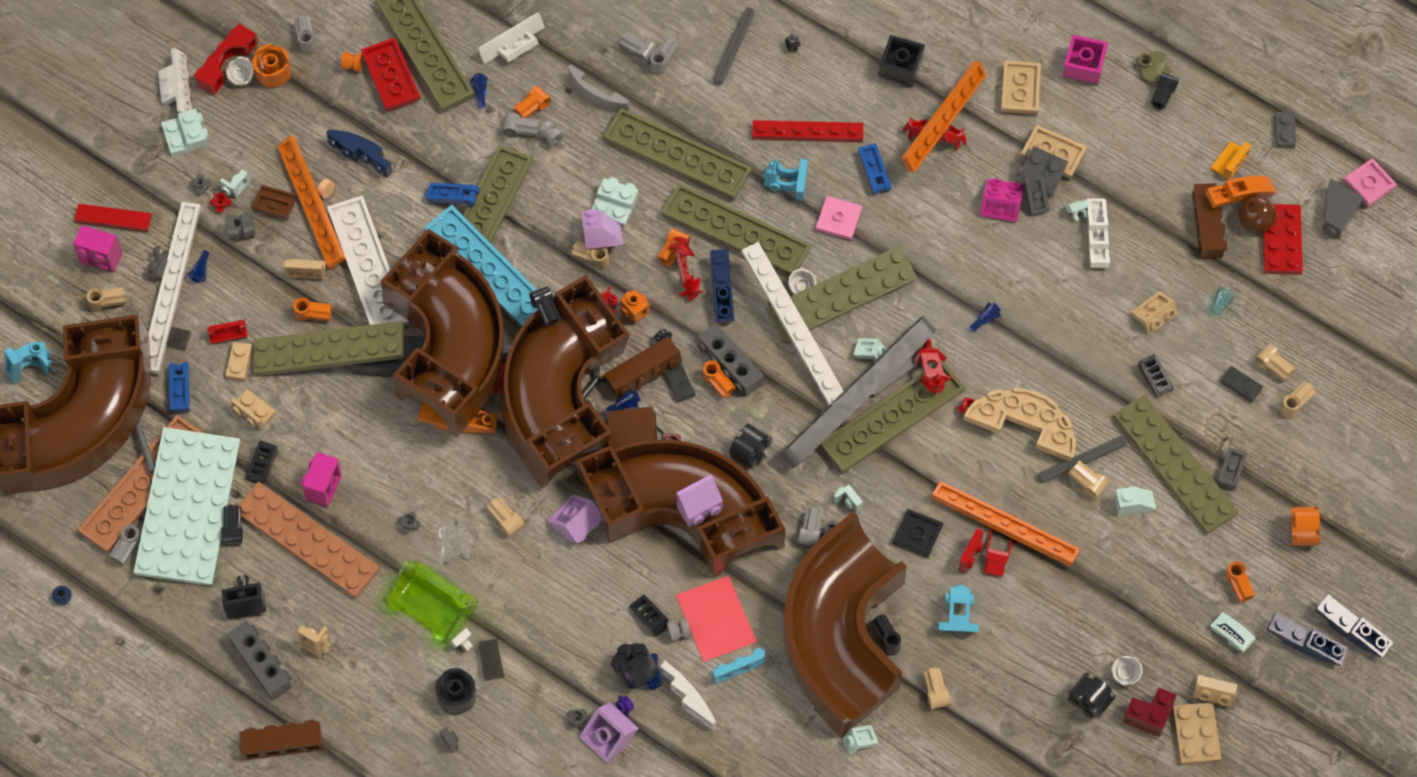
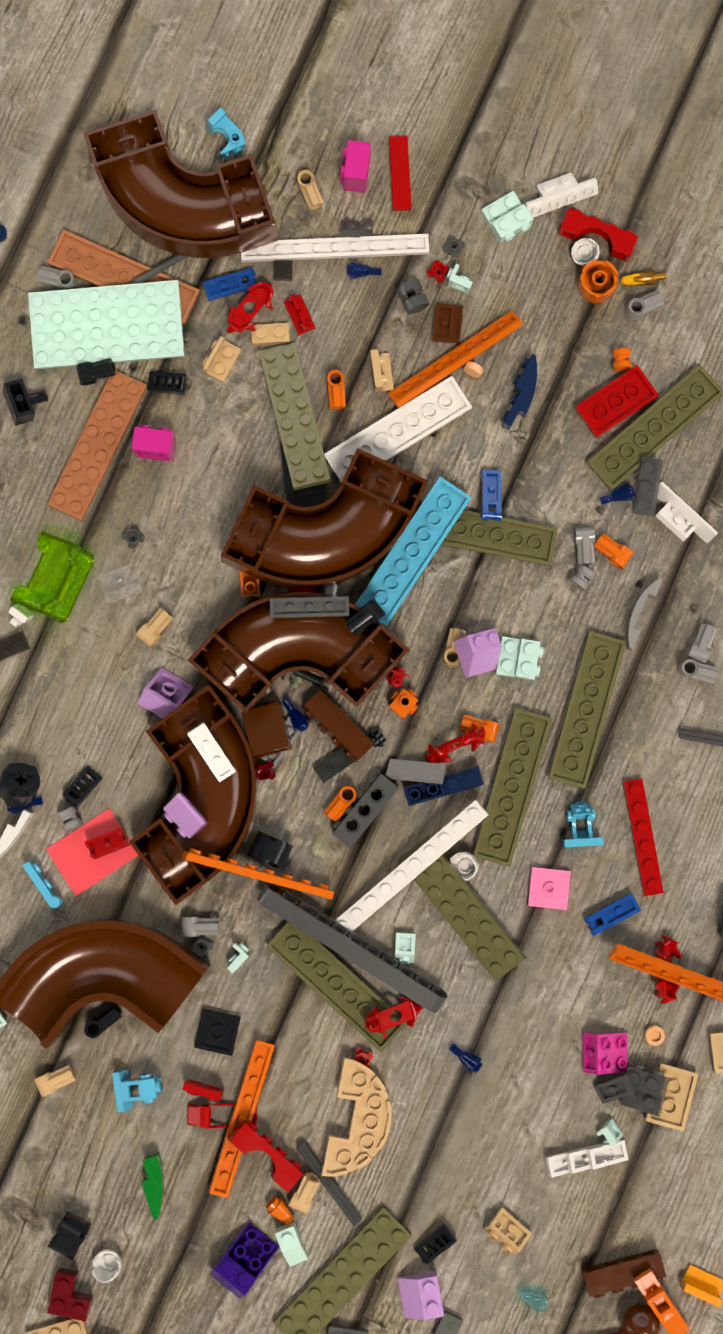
camera: 75 degrees right, 20 degrees up
none -> red hinge [84,827,130,860]
none -> green slope [141,1152,164,1220]
none -> orange plate [182,848,334,899]
none -> white plate [187,722,236,782]
none -> dark purple slope [209,1222,279,1299]
none -> red piece [227,282,274,334]
none -> red arch [227,1119,303,1193]
none -> orange cone [266,1196,294,1226]
none -> dark grey plate [270,596,349,618]
none -> light grey tile [386,759,447,784]
none -> lavender slope [397,1270,444,1320]
none -> pearl gold piece [621,270,666,286]
none -> dark grey plate [634,457,663,516]
none -> light nougat tile [644,1025,665,1046]

